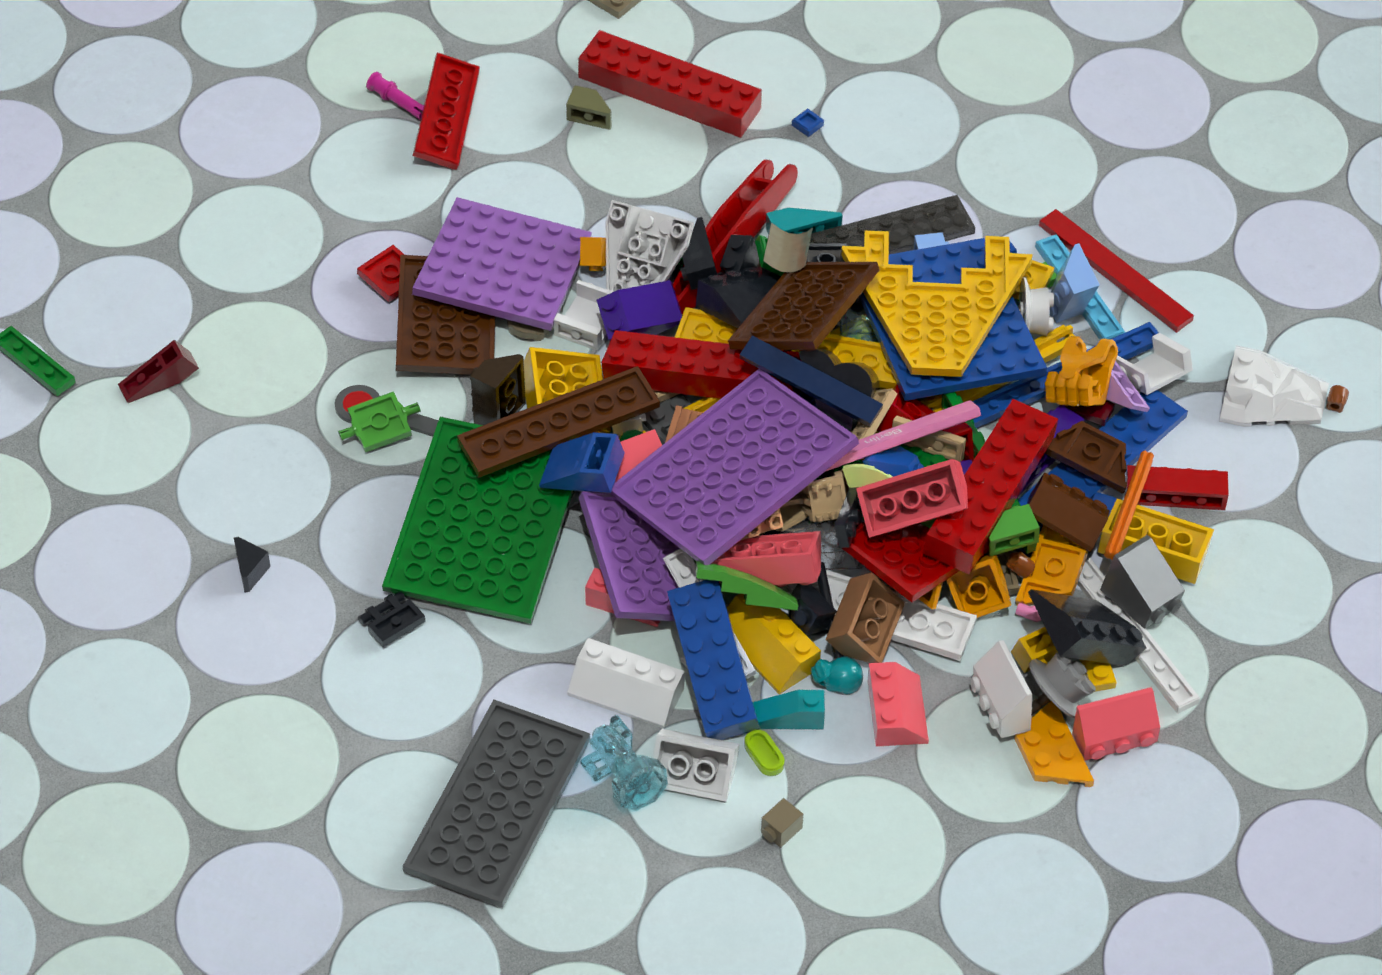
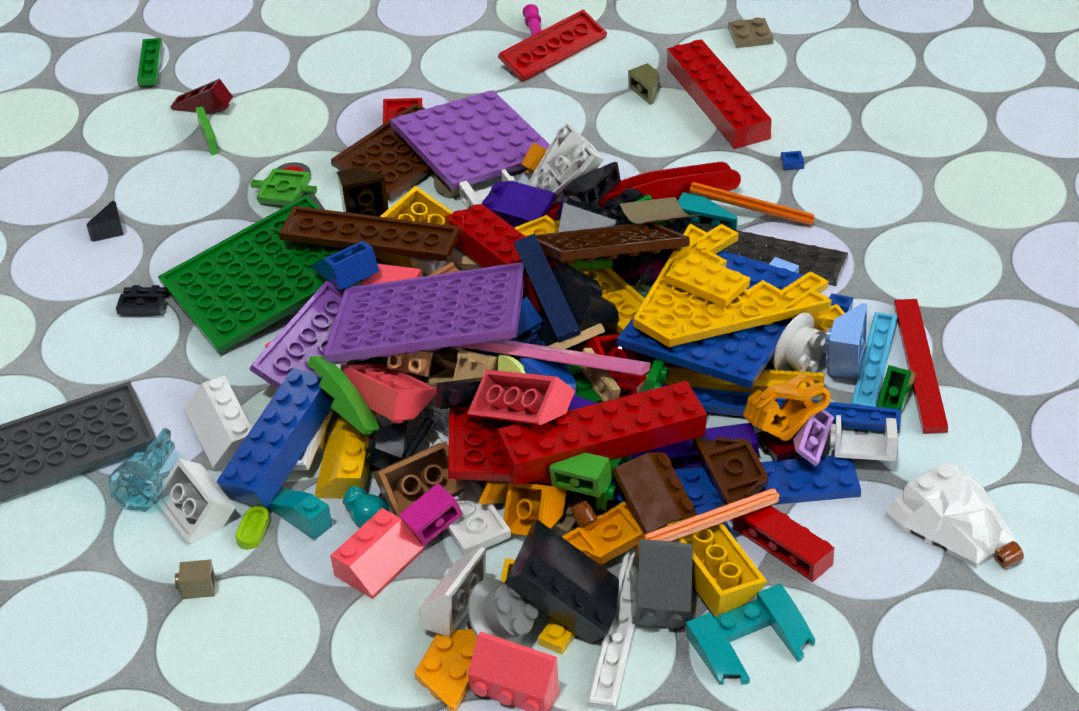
camera: 45 degrees right, 10 degrees down
none -> bright green tile [195,106,218,156]
none -> dark pink brick [399,483,463,546]
none -> yellow plate [665,253,751,308]
none -> teal wedge [686,583,816,685]
none -> orange axle [689,182,815,226]
none -> green slope [877,365,916,414]

